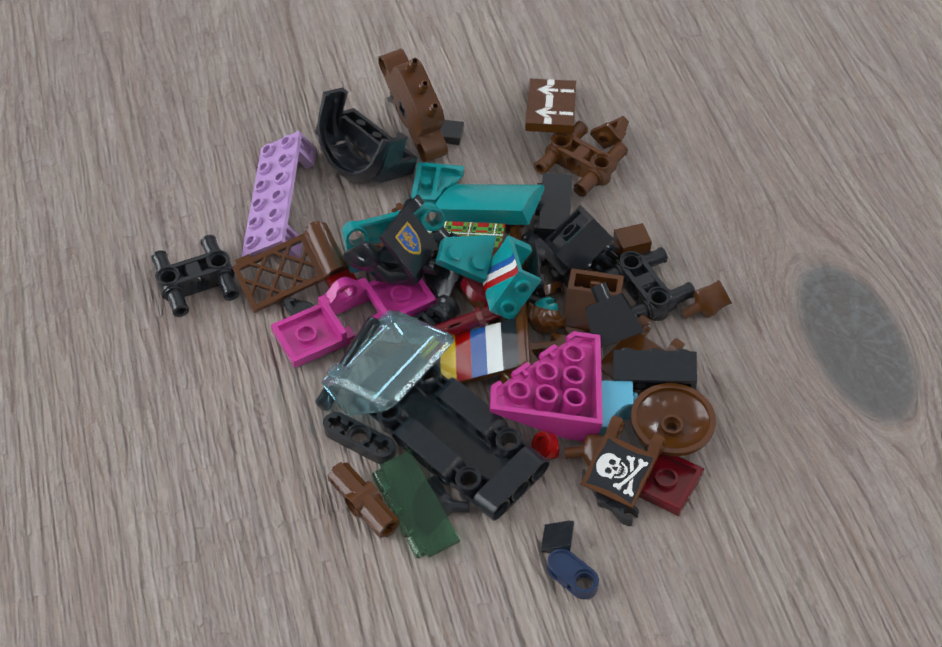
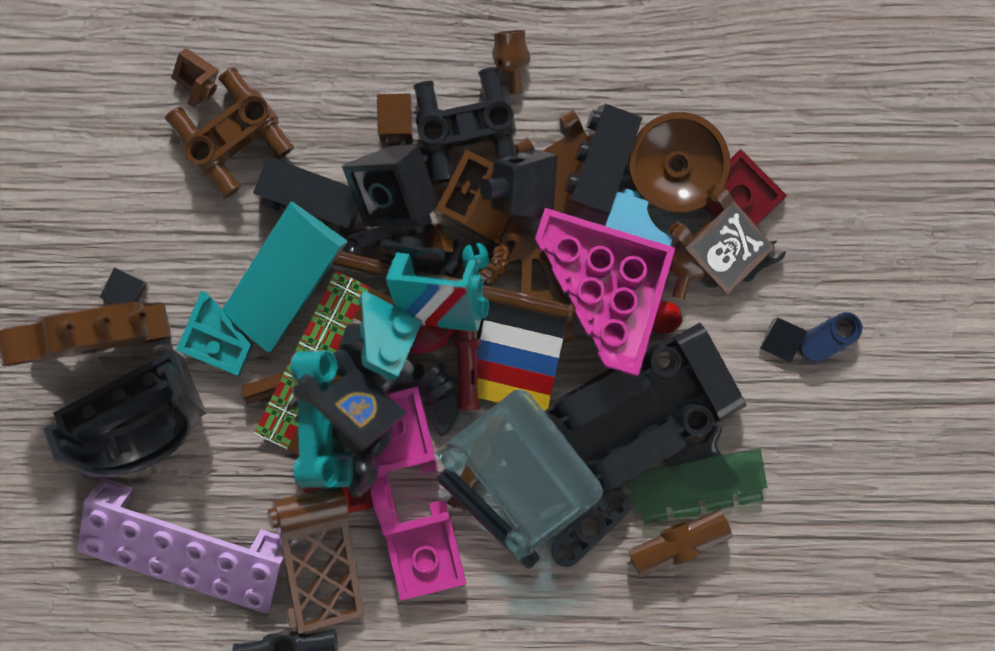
camera: 75 degrees left, 35 degrees up
black tile [283,298,314,317] -> none
reddish brown tile [525,78,576,134] -> none

